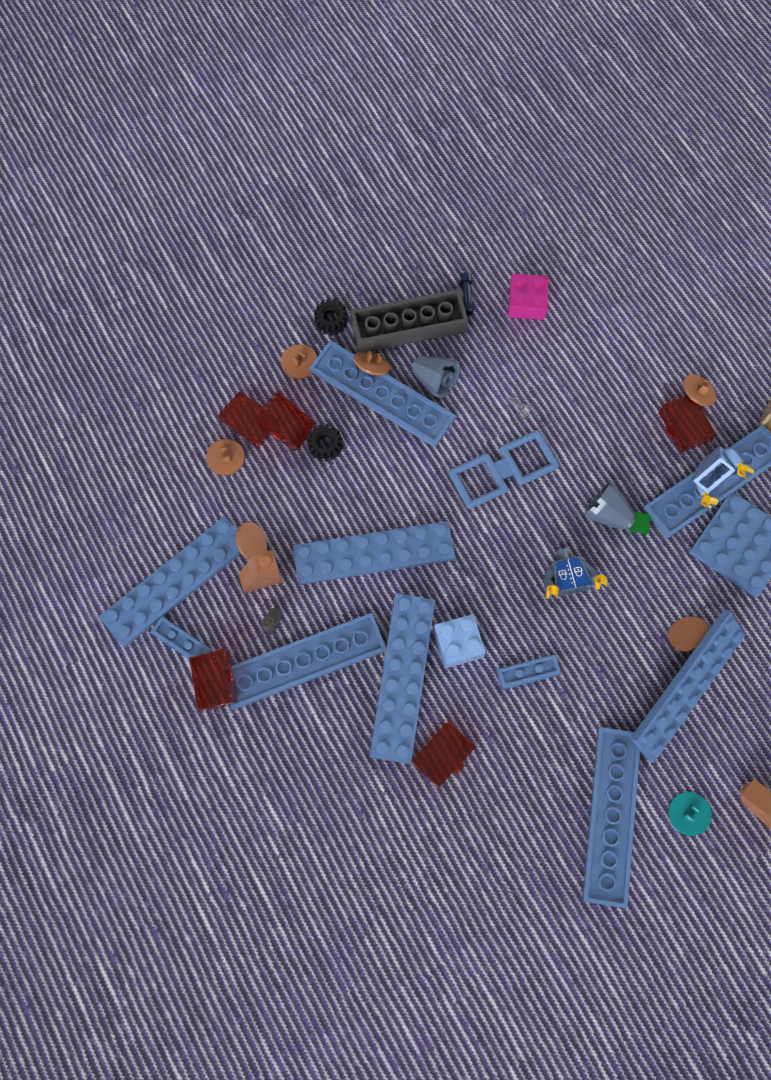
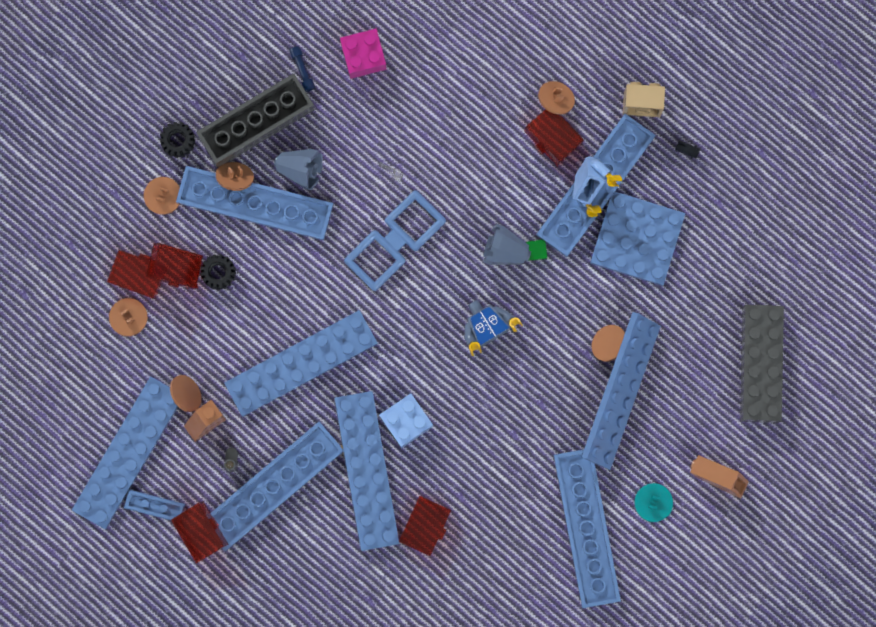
camera: 20 degrees left, 10 degrees up
medium blue tile [496,654,562,690] -> none

